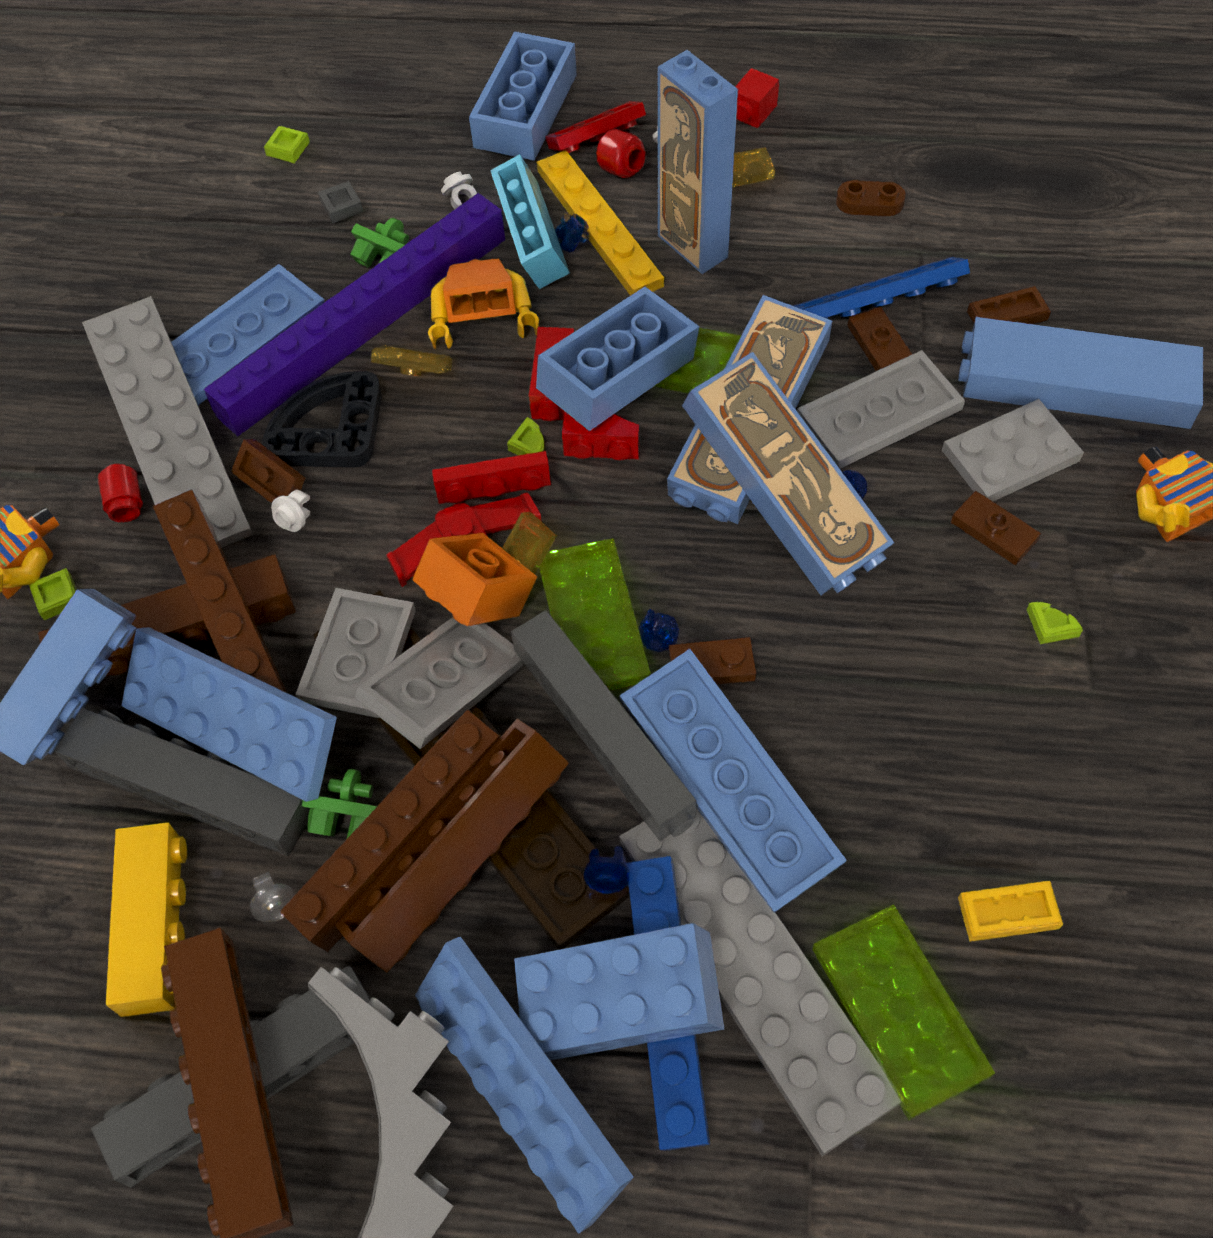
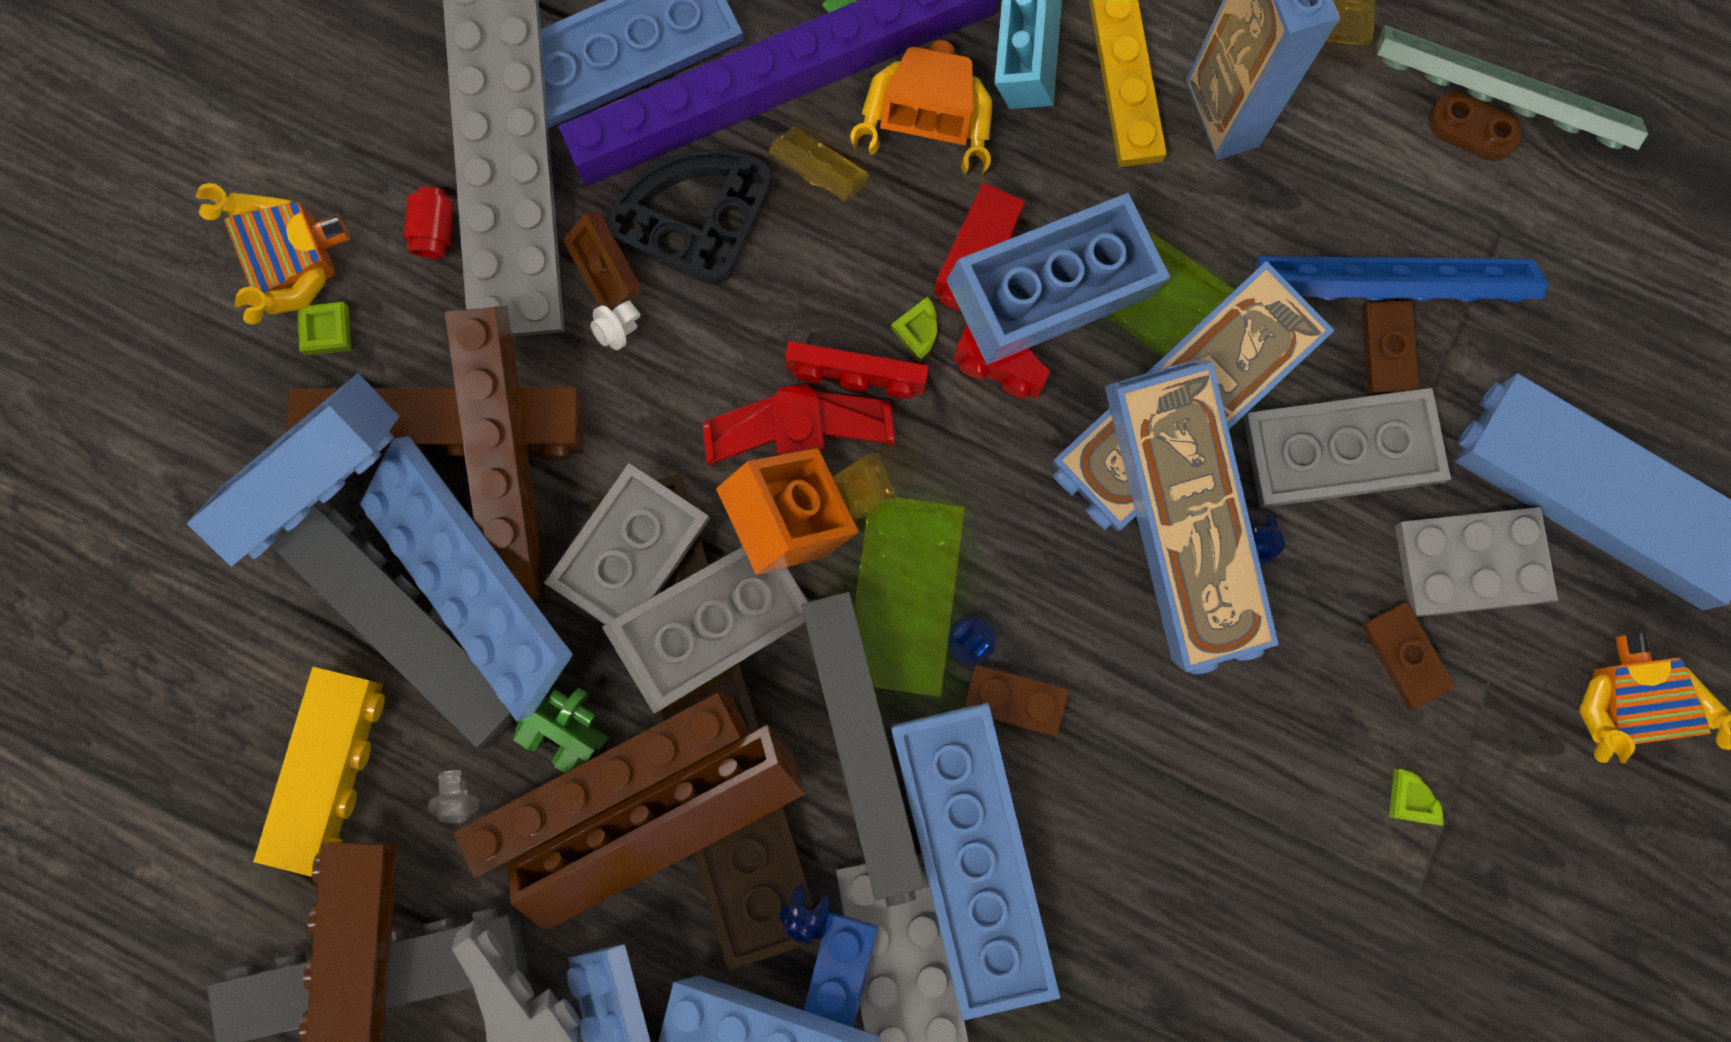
camera: 15 degrees right, 20 degrees up
clear blue plate [555,213,590,253] -> none
reddish brown plate [967,286,1051,324] -> none
none -> sand green plate [1377,25,1648,150]

